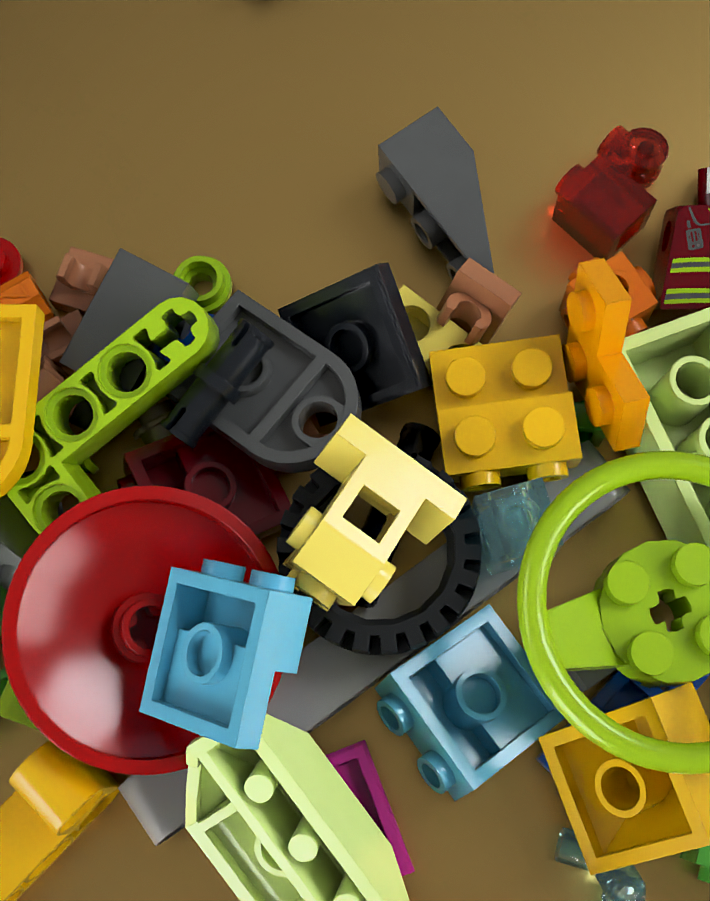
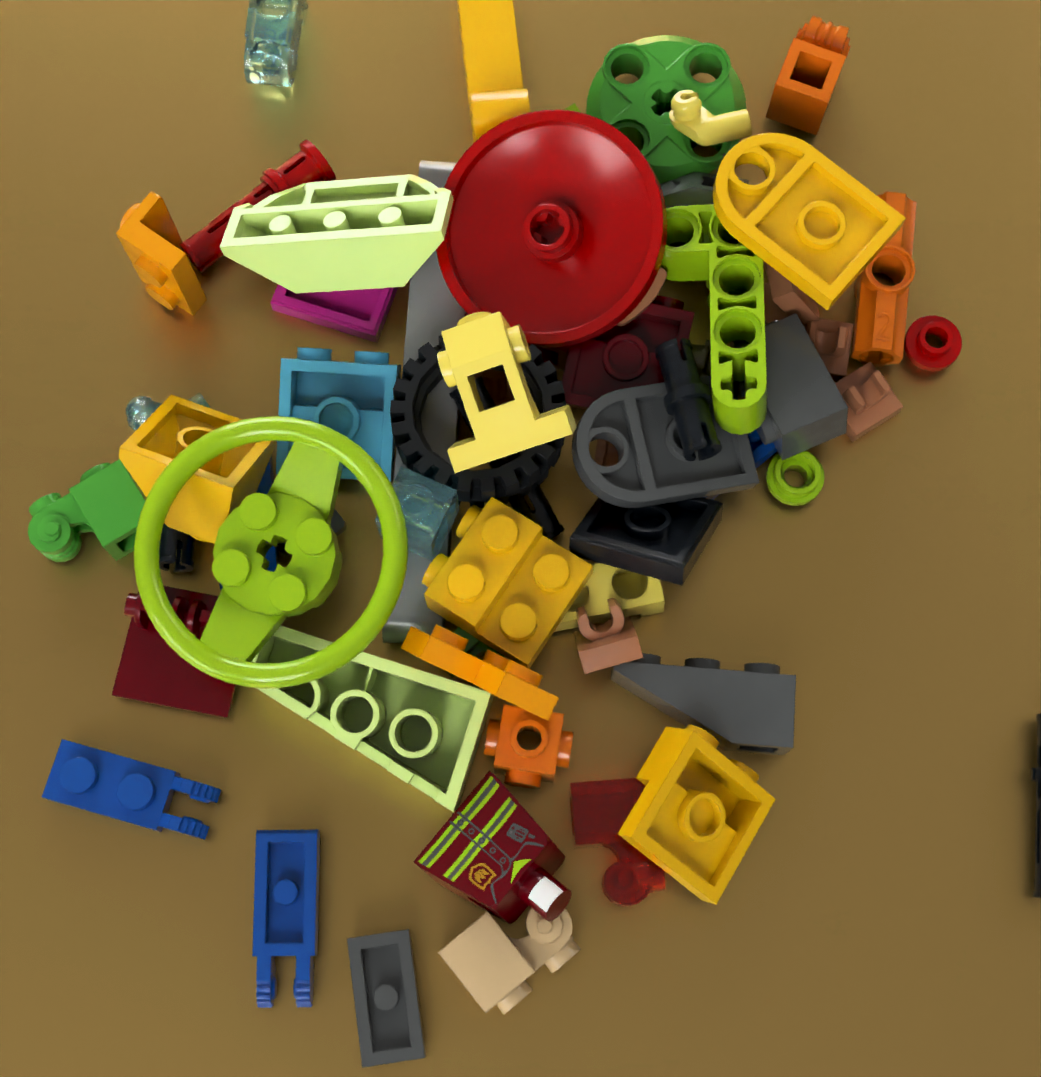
camera: 120 degrees right, 0 degrees up
medium azure plate [139,558,313,750] -> none
none -> yellow plate [618,724,776,905]

